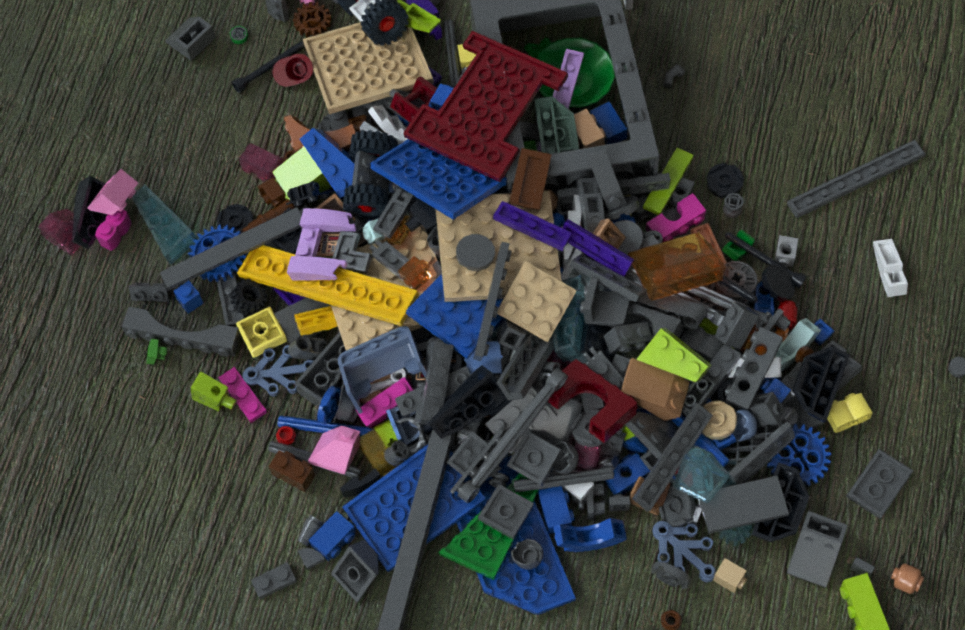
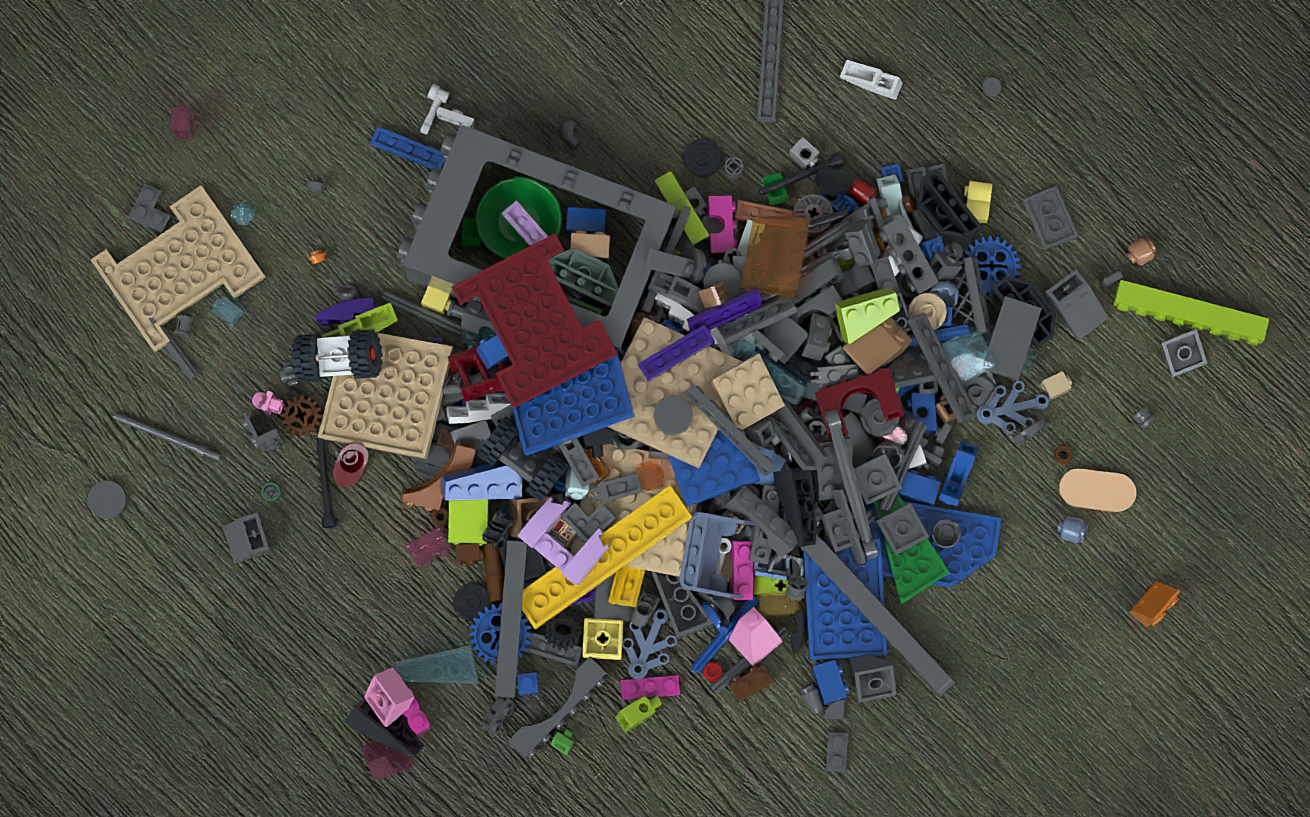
camera: 65 degrees left, 15 degrees up
reddish brown piece [509,148,552,211] -> none

